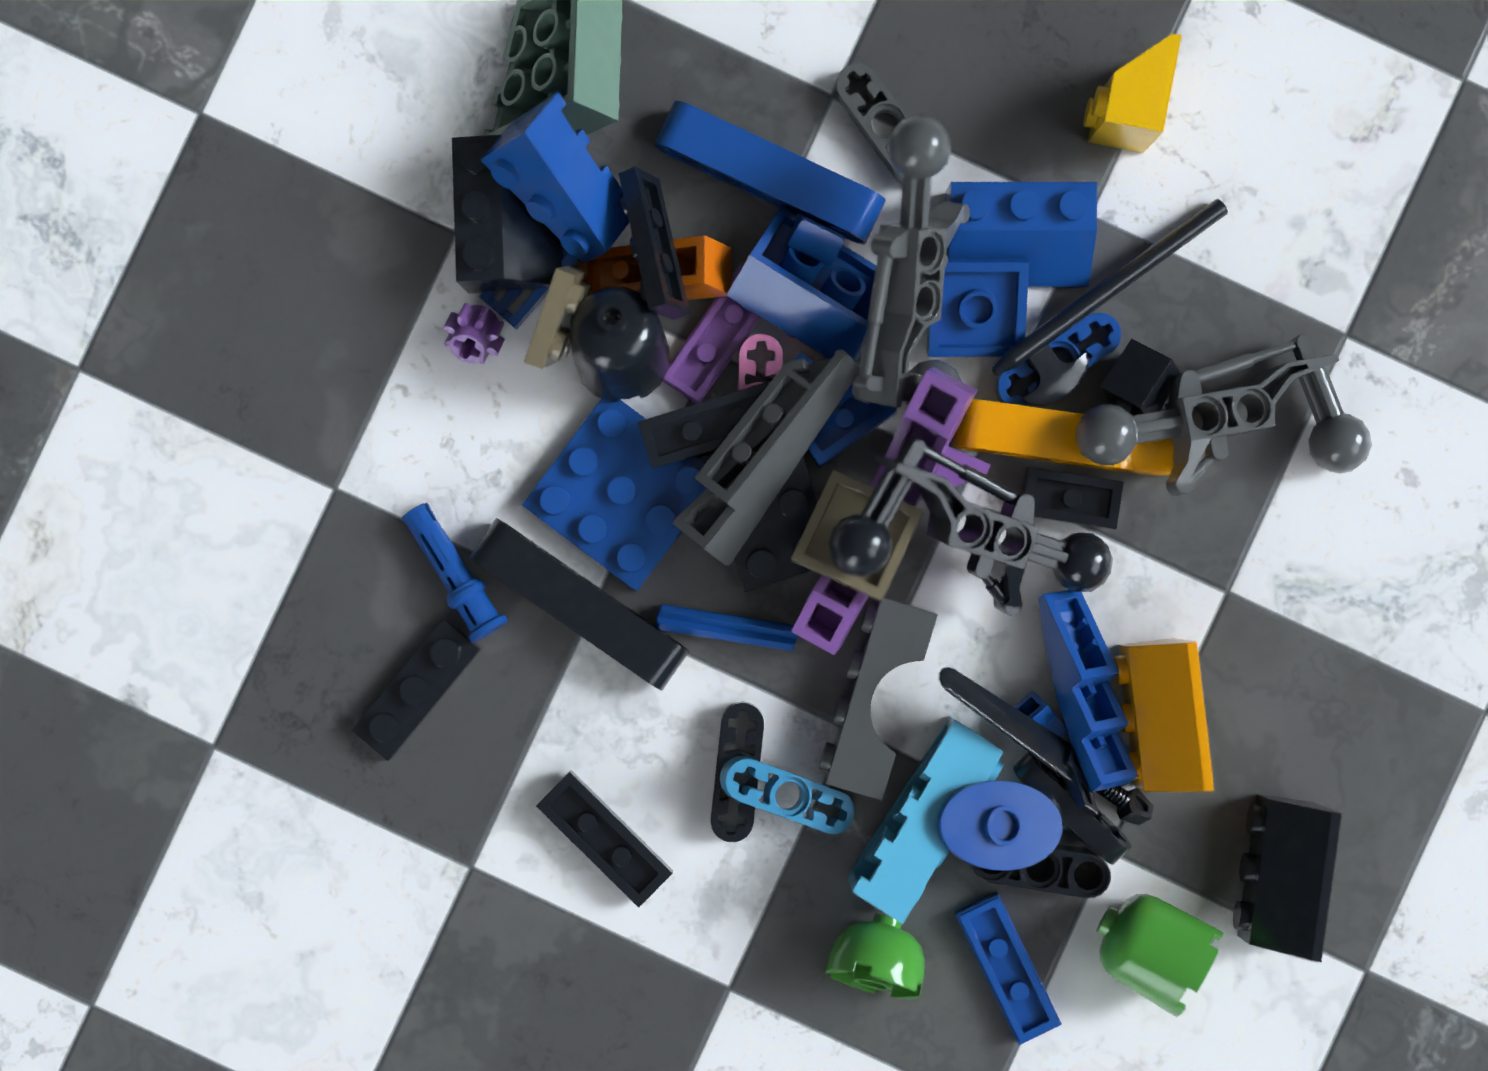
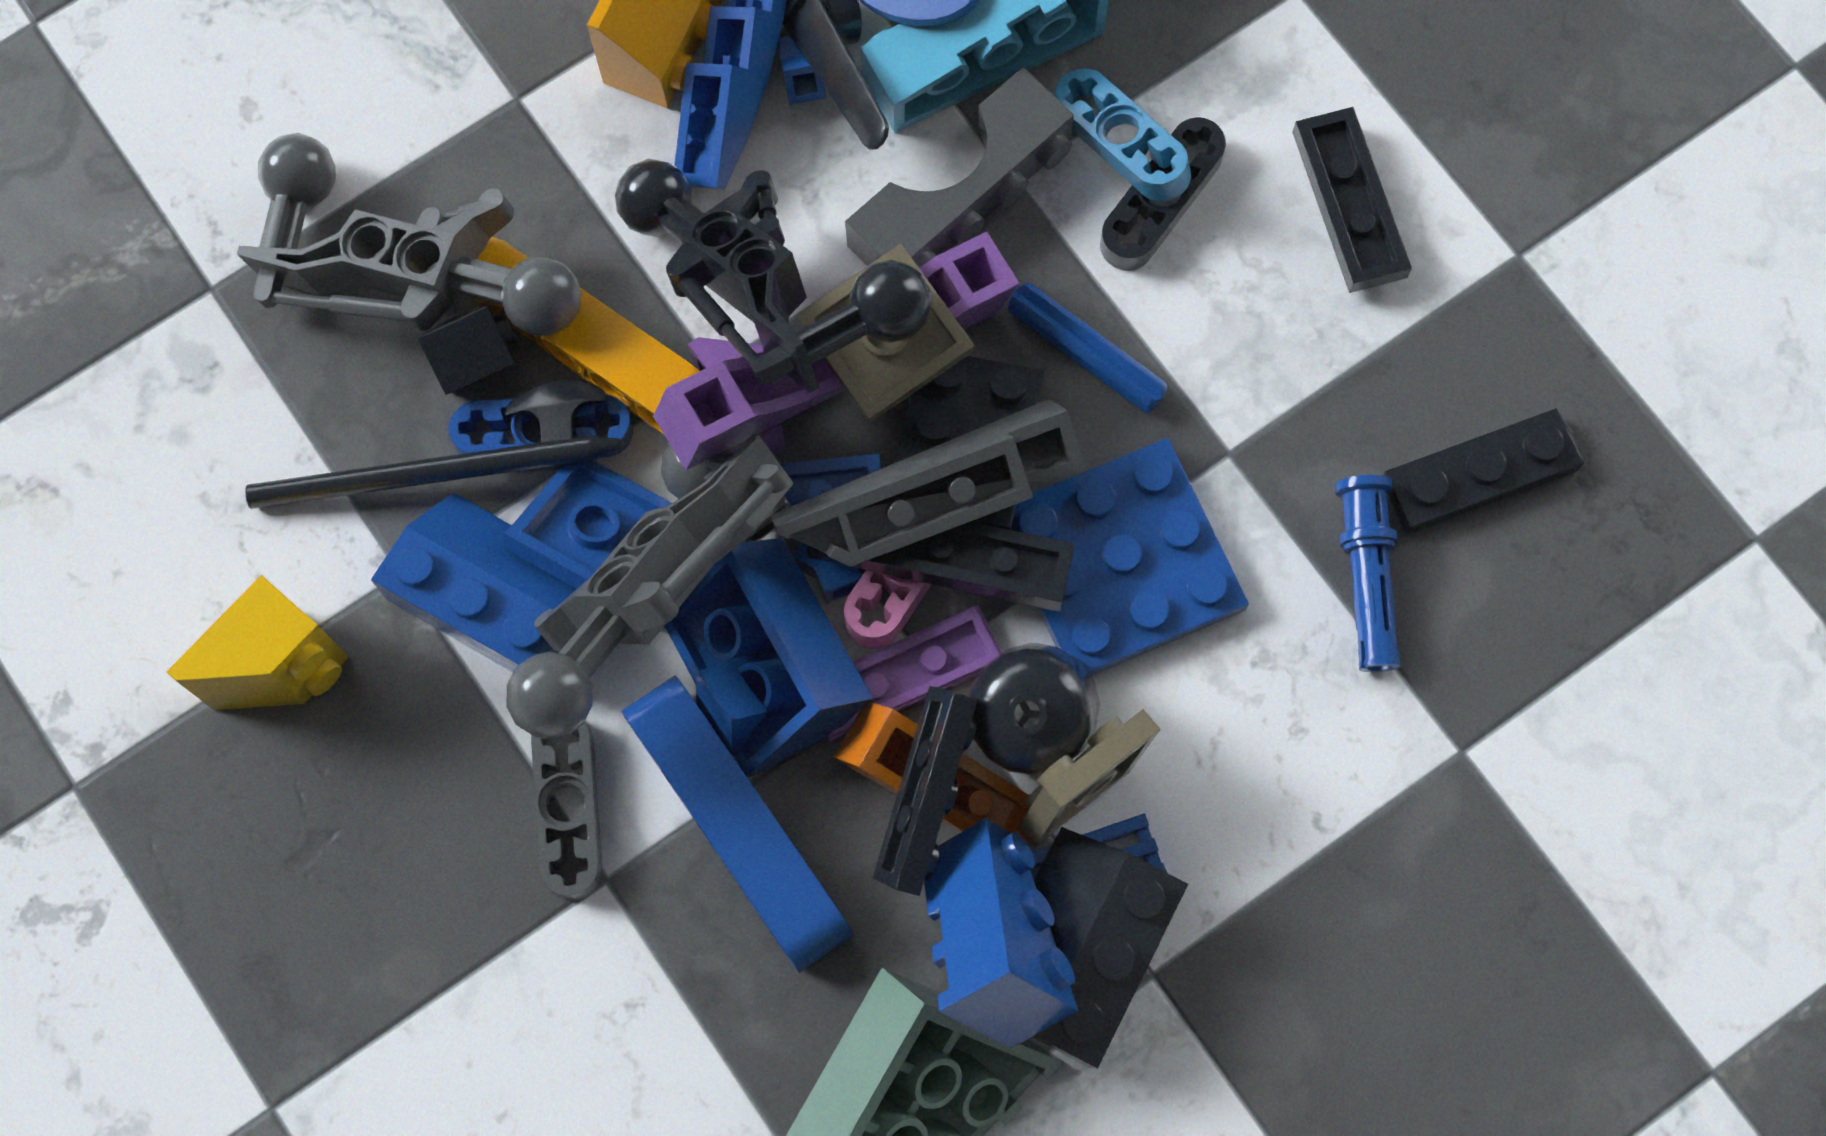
camera: 145 degrees left, 15 degrees down
medium lavender gear [443,303,505,364] -> none
black beam [469,518,690,691] -> none
black plate [1022,467,1124,530] -> none

